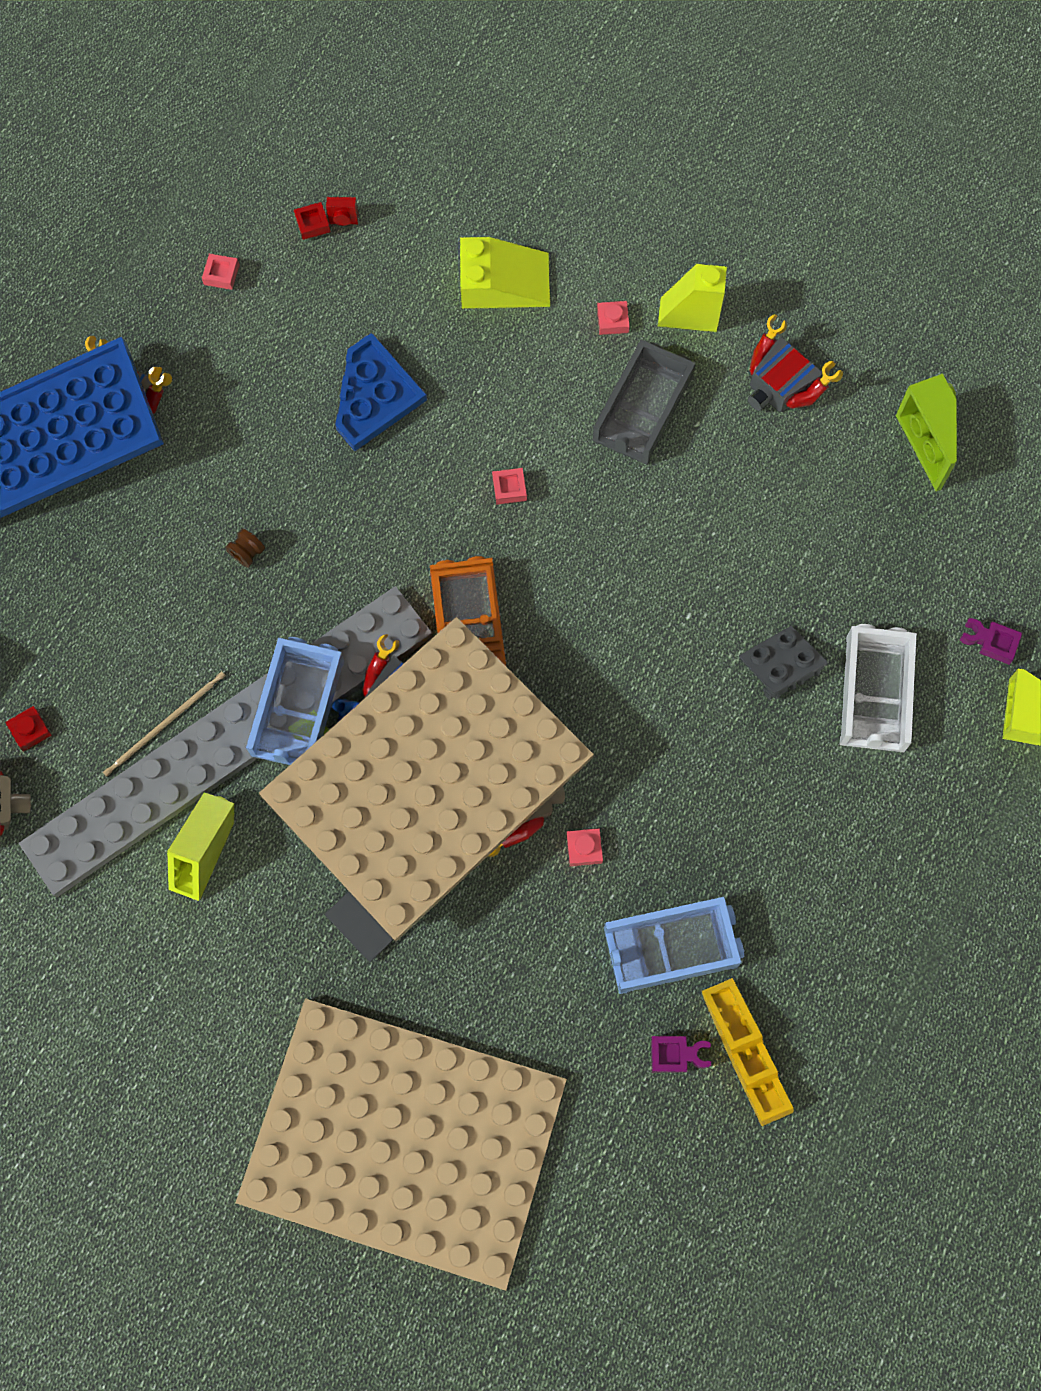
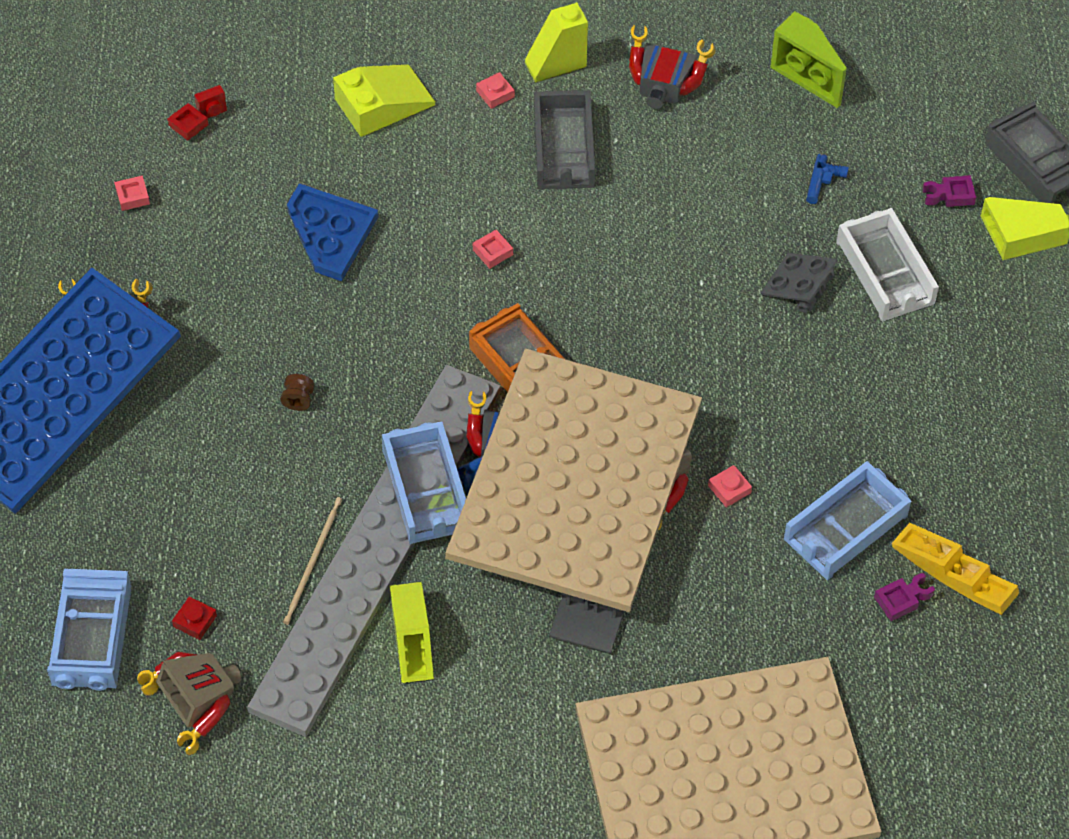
camera: 30 degrees left, 15 degrees down
none -> blue hose [806,154,849,204]

